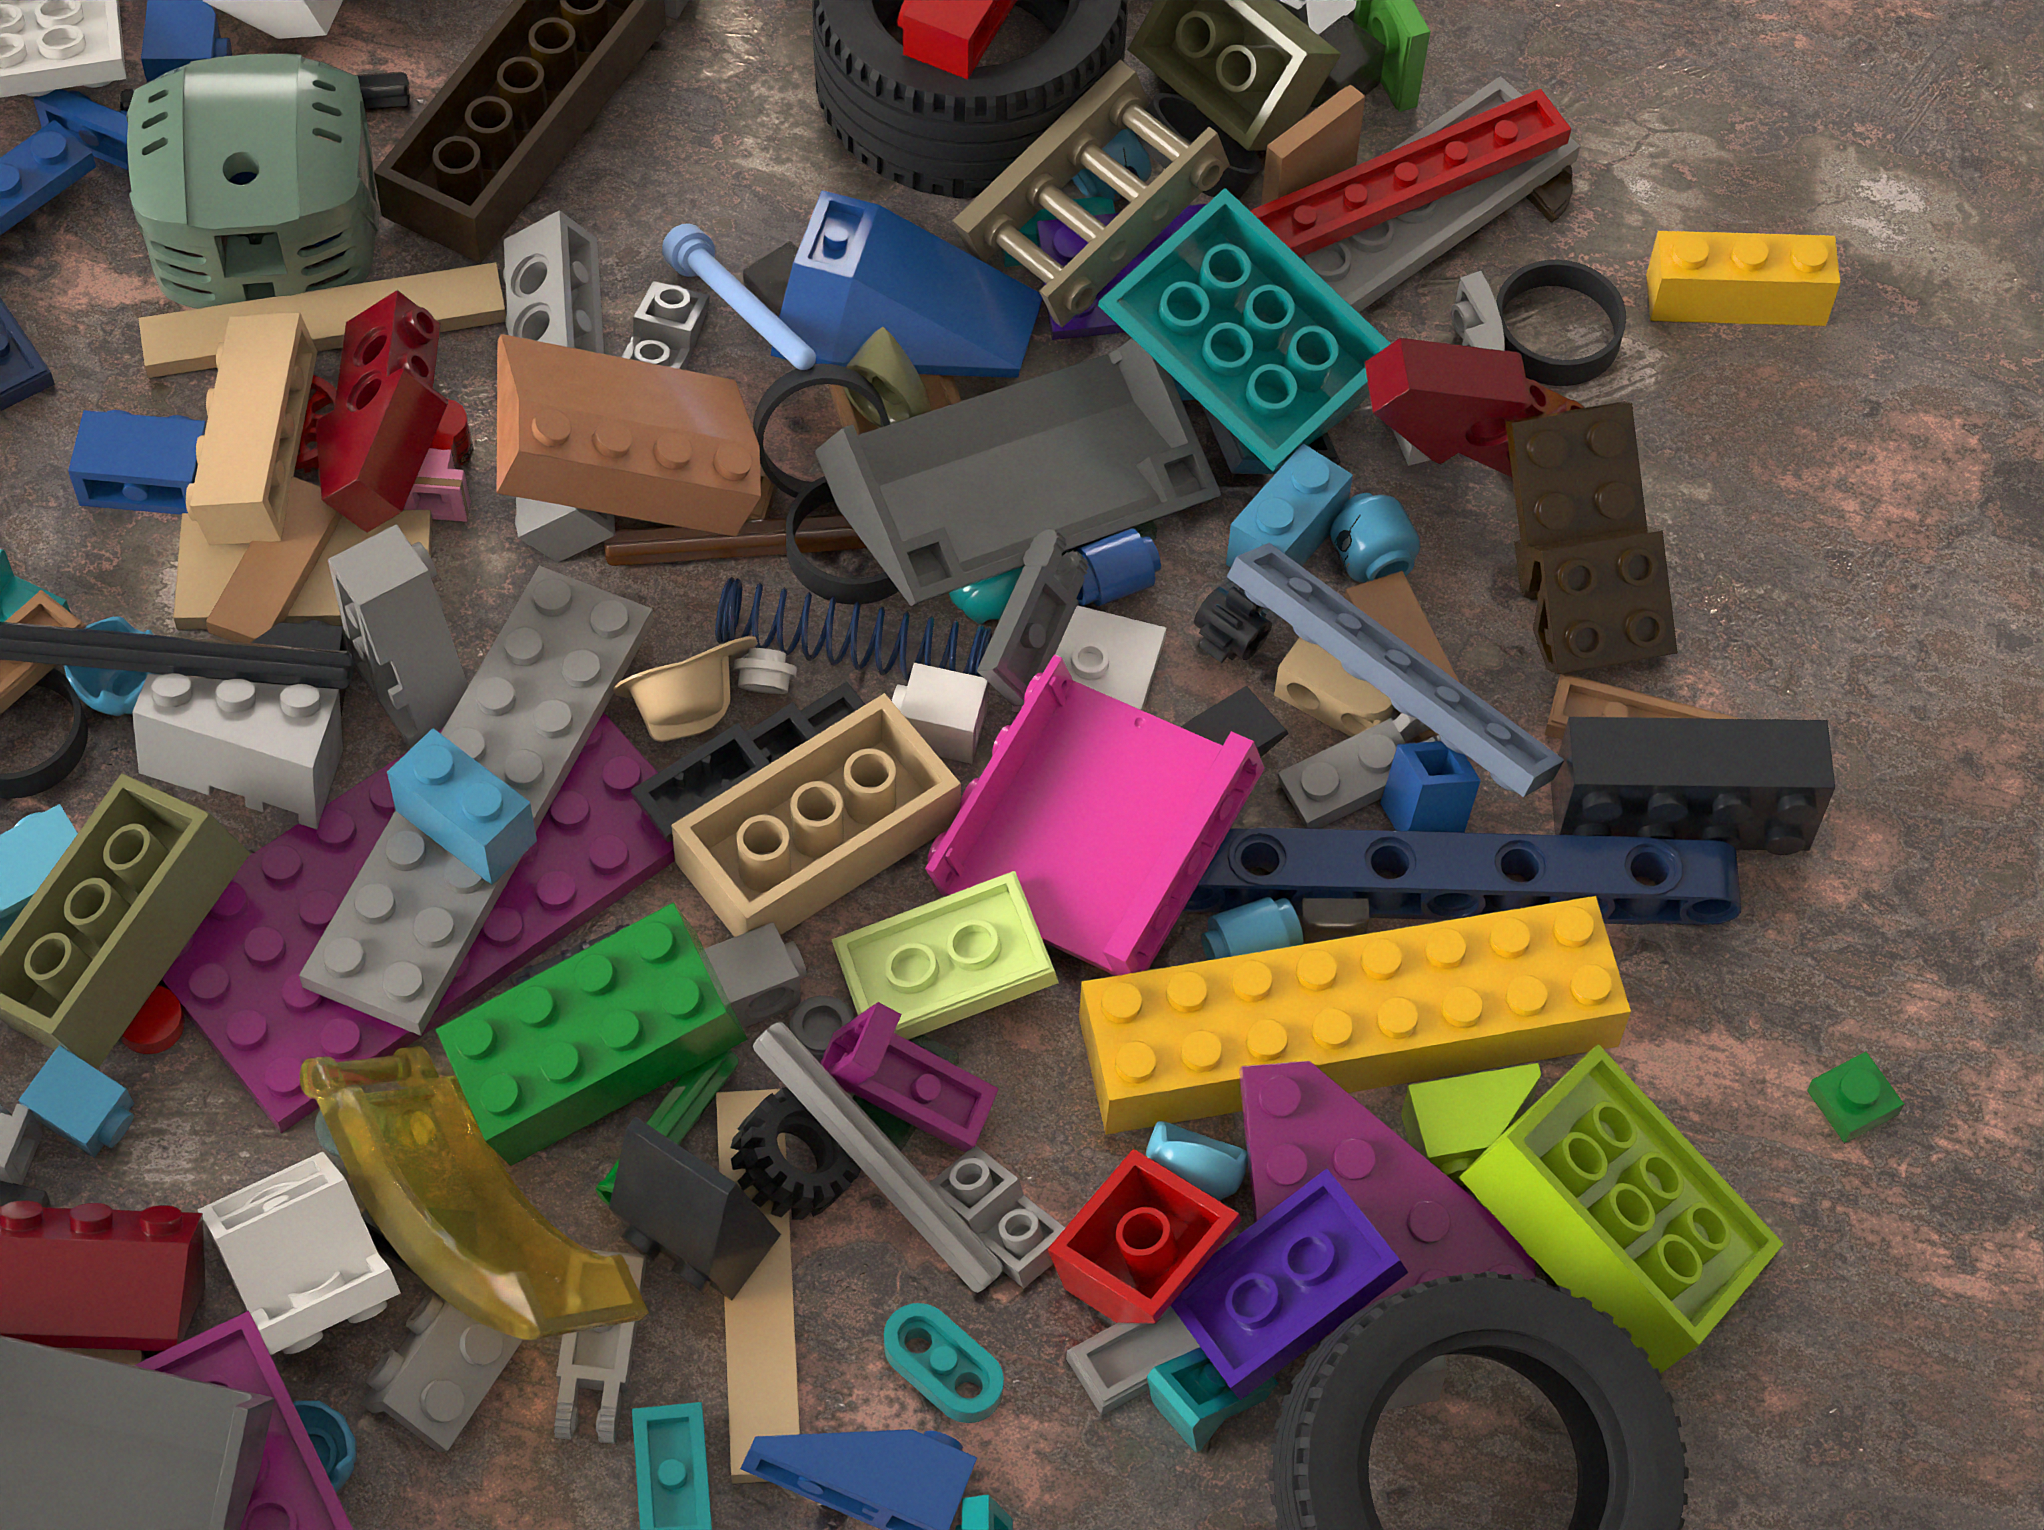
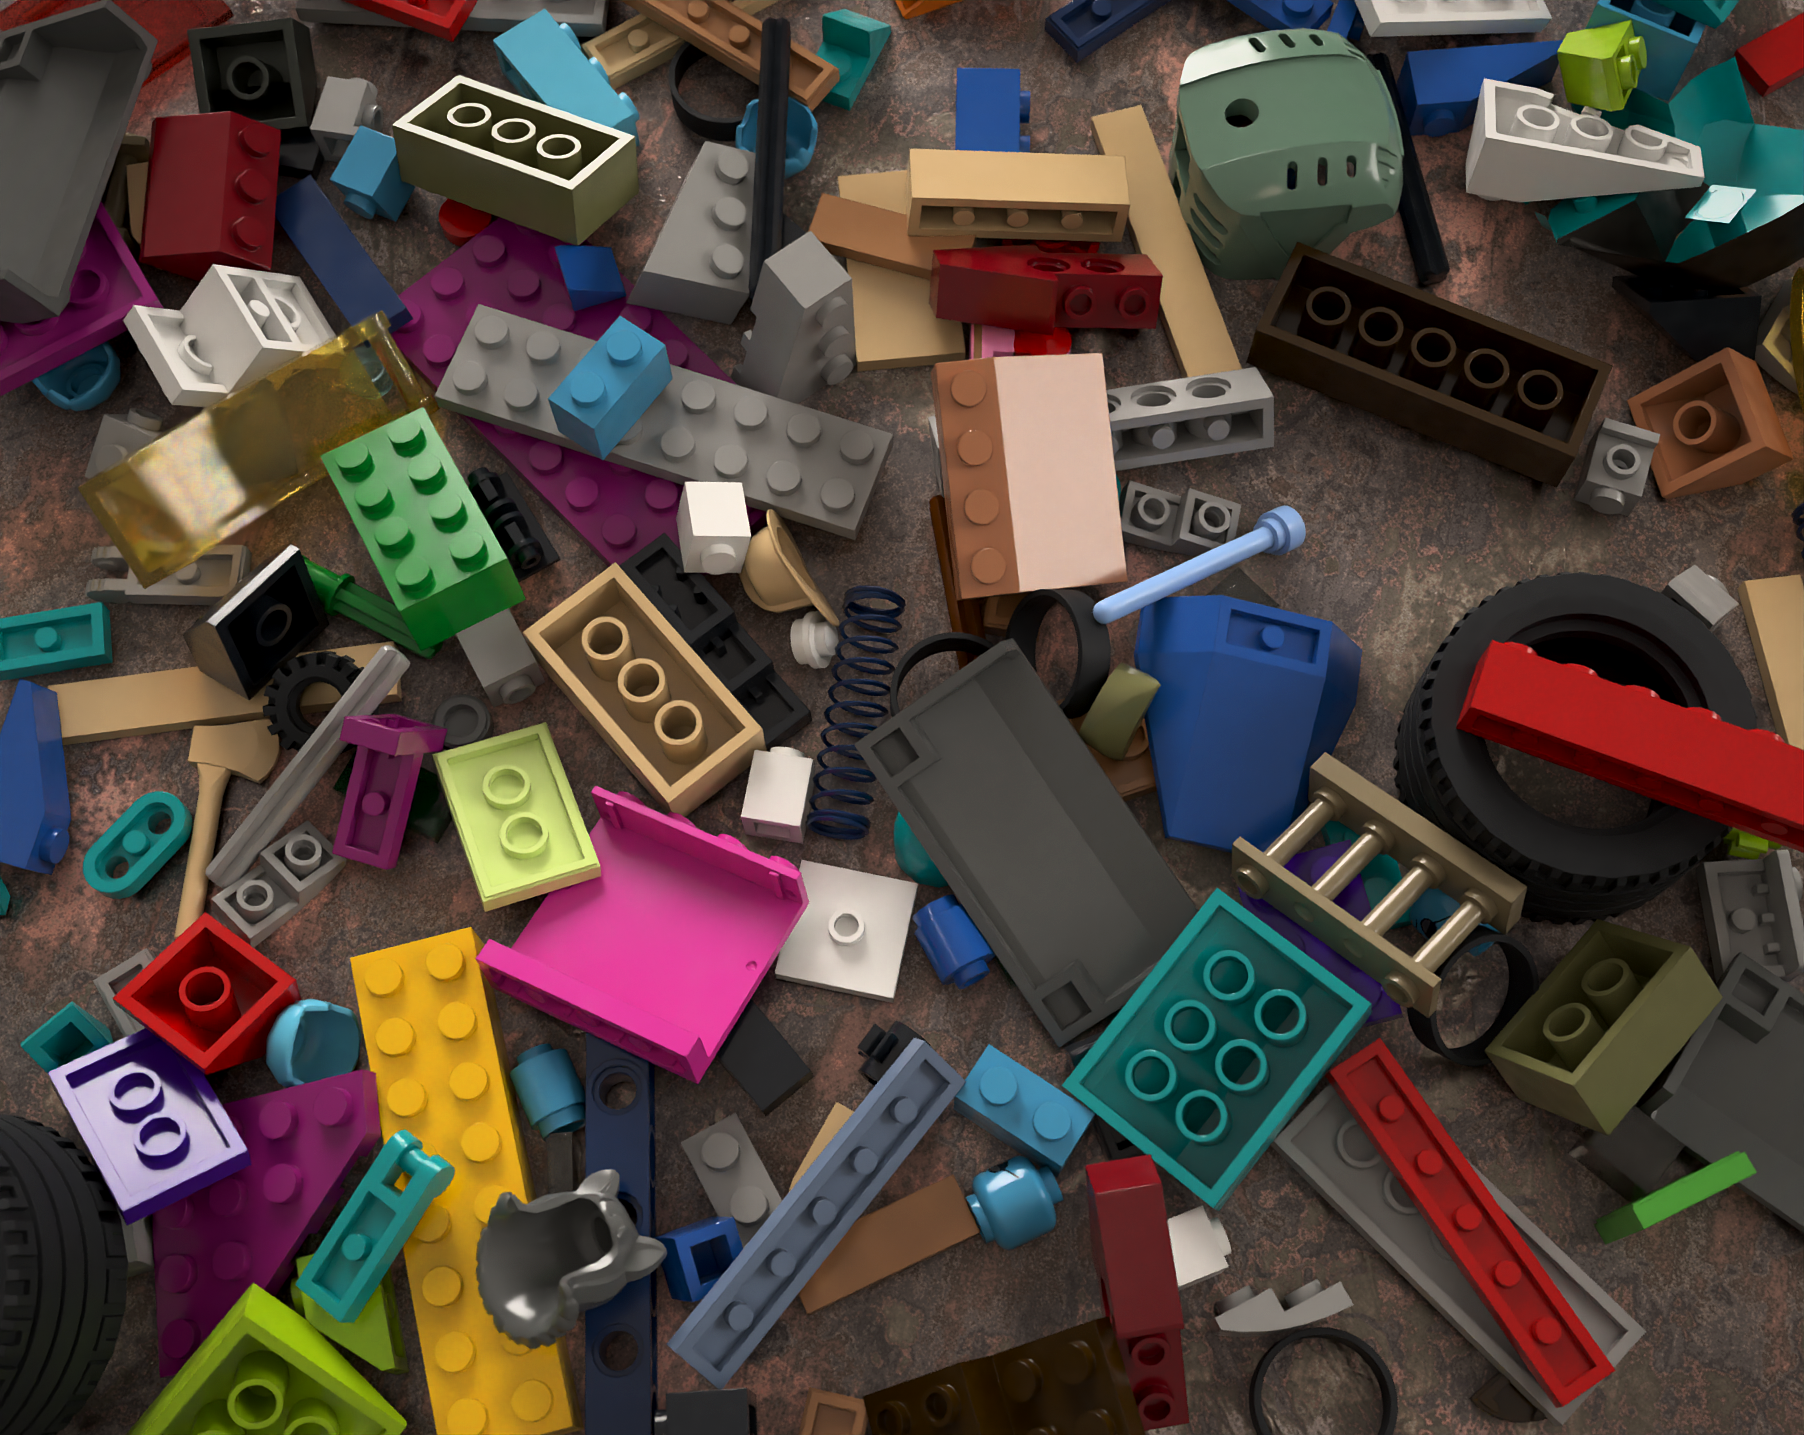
camera: 90 degrees right, 10 degrees up
dark grey hinge [977,528,1089,706] -> none
medium nougat tile [1261,85,1365,205] -> none
none -> tan piece [174,718,281,939]
none -> dark blue tile [275,175,413,349]
none -> teal plate [295,1130,455,1323]
none -> dark grey hair [476,1169,667,1349]
none -> blue slope [554,245,626,311]
none -> white brick [676,481,751,575]

